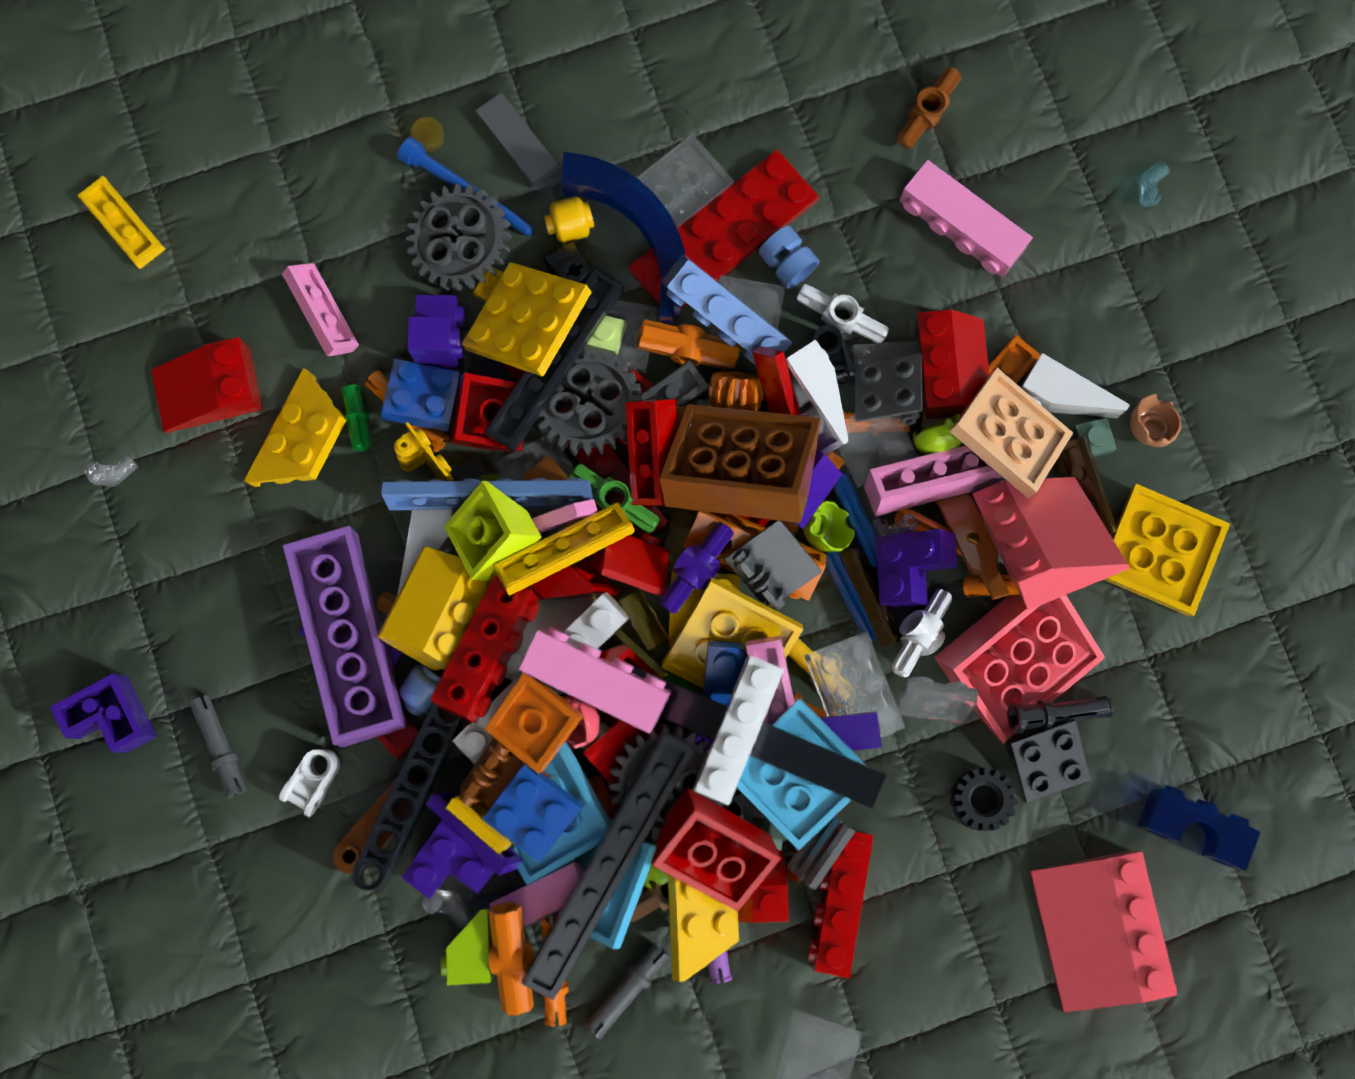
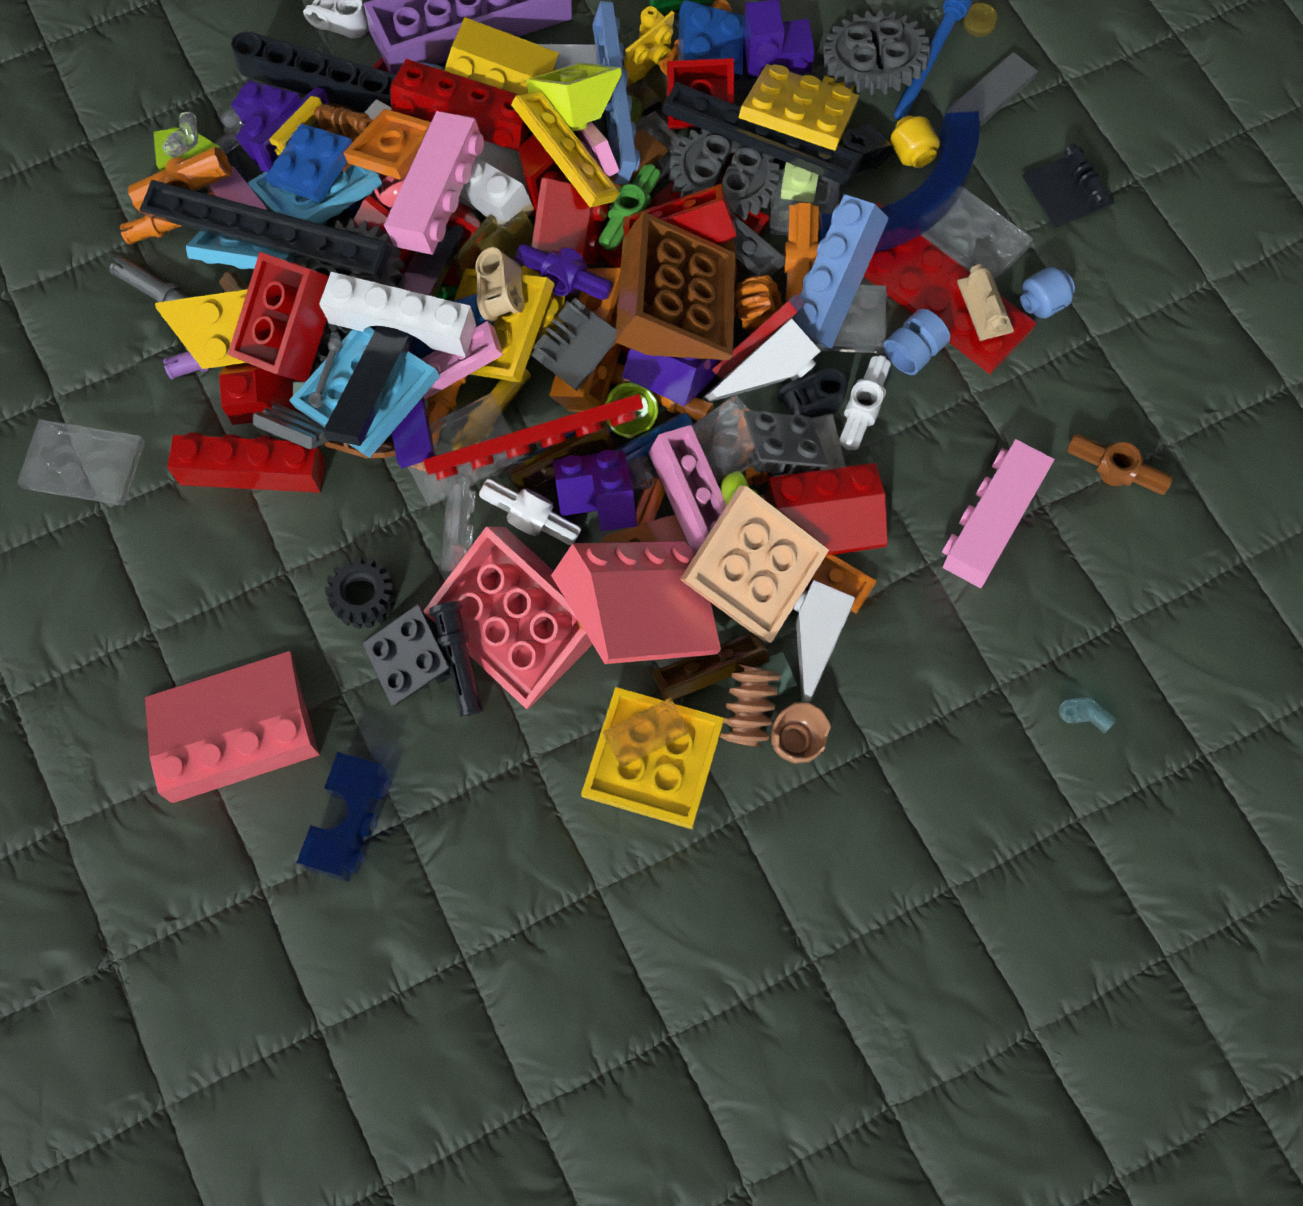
camera: 85 degrees right, 10 degrees down
none -> clear arm [162,112,198,157]
none -> dark grey hinge [308,338,342,408]
none -> red plate [423,394,644,481]
none -> tan piece [475,247,525,322]
none -> clear yellow tile [603,697,689,768]
none -> nougat piece [720,664,781,747]
none -> tan hinge [957,264,1014,341]
none -> medium blue head [1020,267,1075,319]
none -> black hinge [1022,144,1114,228]

